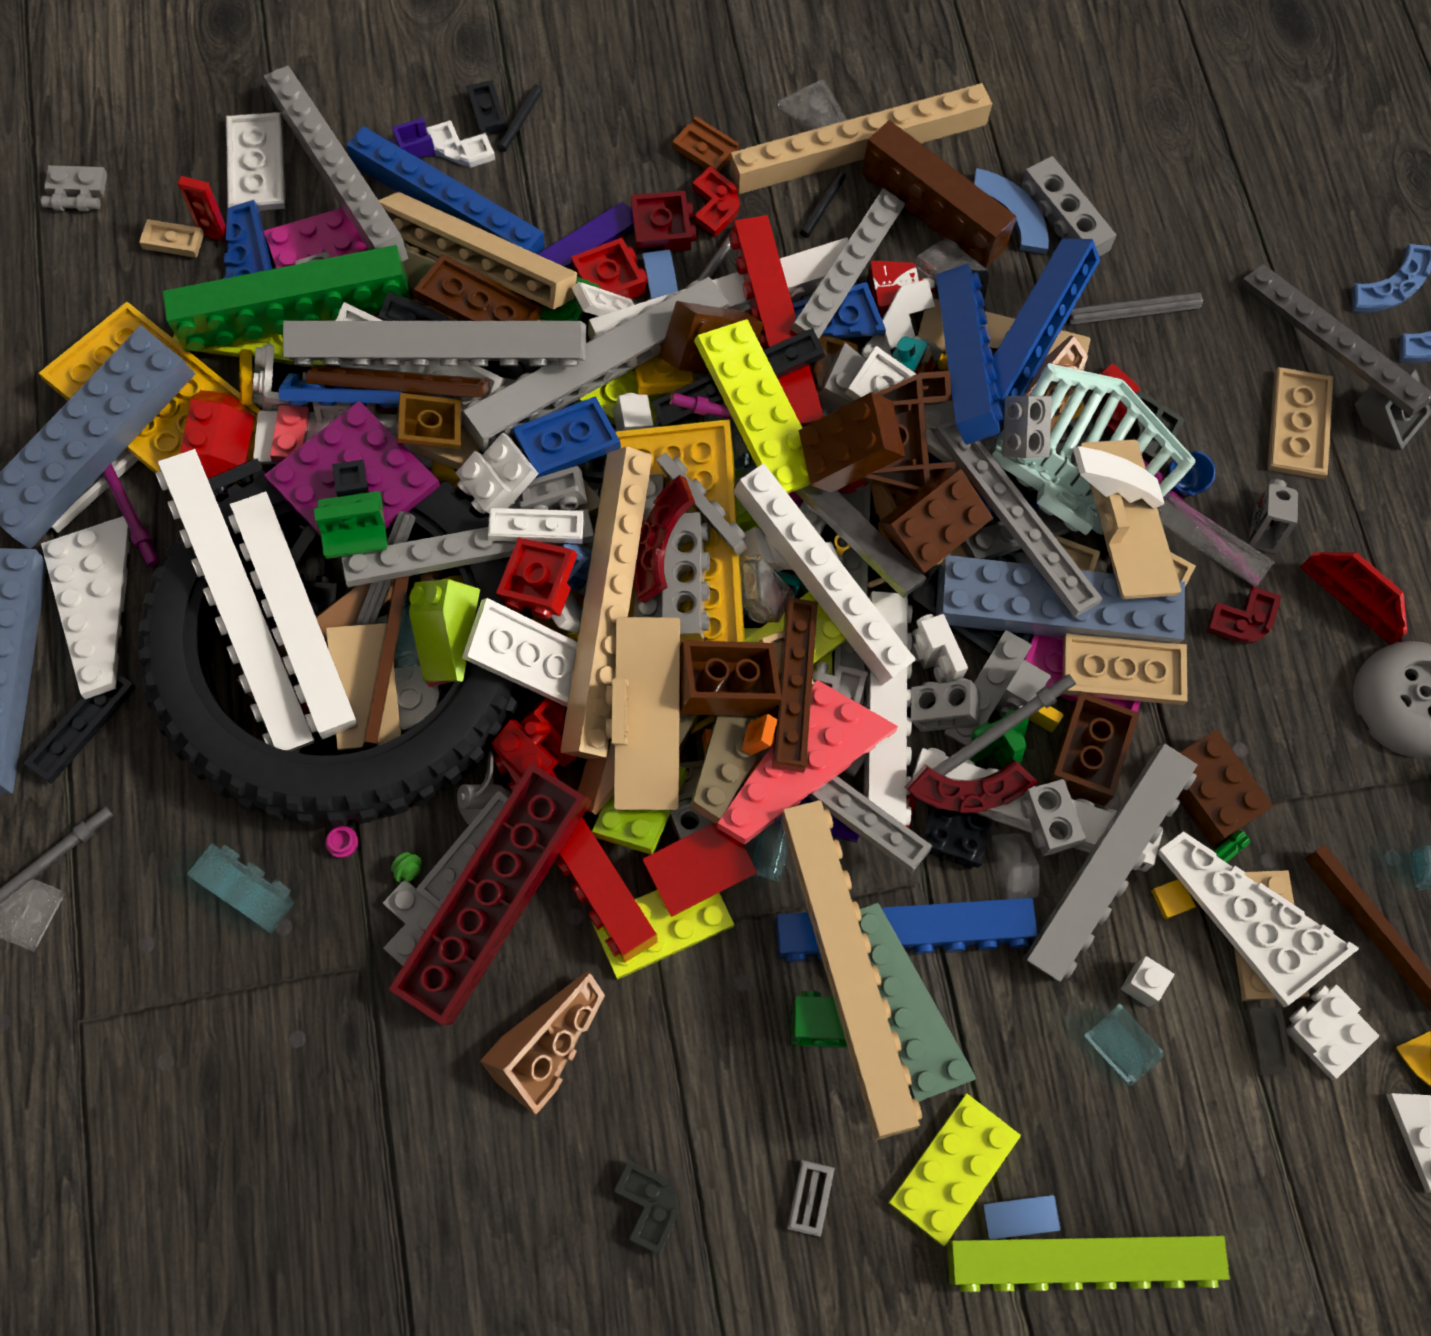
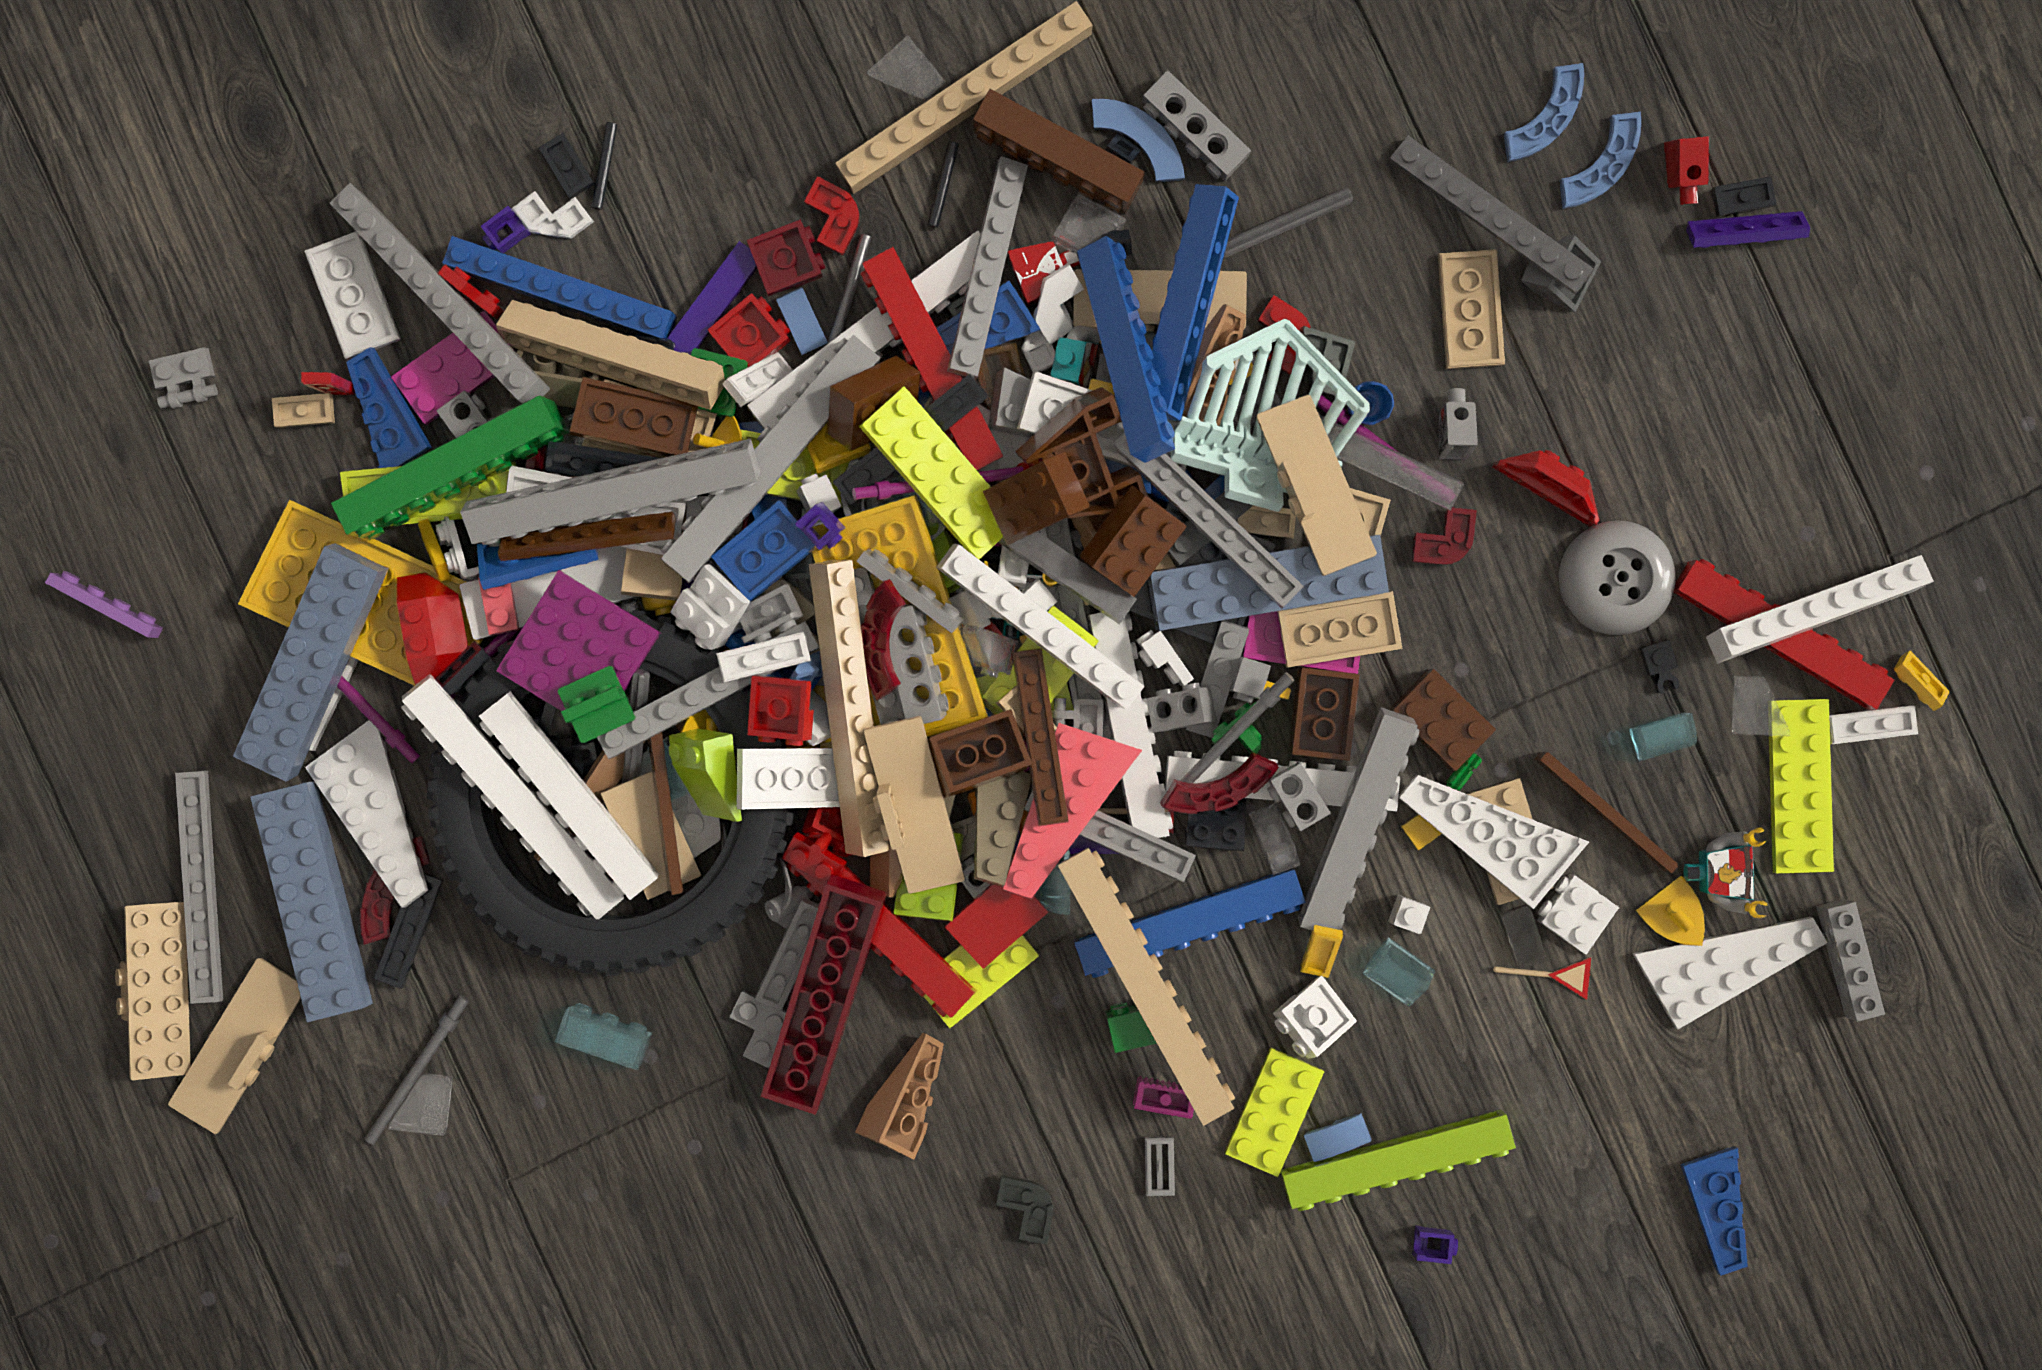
camera: 10 degrees left, 20 degrees up
dark pink plate [326,826,358,858] -> none
black plate [332,460,369,497] -> none
bright green plate [391,852,422,883] -> none
pearl gold slope [396,393,461,449] -> none
dark orange plate [672,116,739,172] -> none
orange plate [741,714,777,755] -> none
sand green wing [858,902,976,1102] -> none
light grey brick [1003,395,1052,458] -> none
white slope [1073,446,1165,509] -> none
none -> dark red tile [360,836,431,945]
none -> red plate [438,265,504,319]
none -> dark purple window [795,502,846,550]
none -> dark pink brick [1133,1076,1194,1119]
none -> white plate [1273,976,1357,1059]
none -> yellow tile [1300,925,1343,978]
none -> tan piece [1493,957,1591,1000]

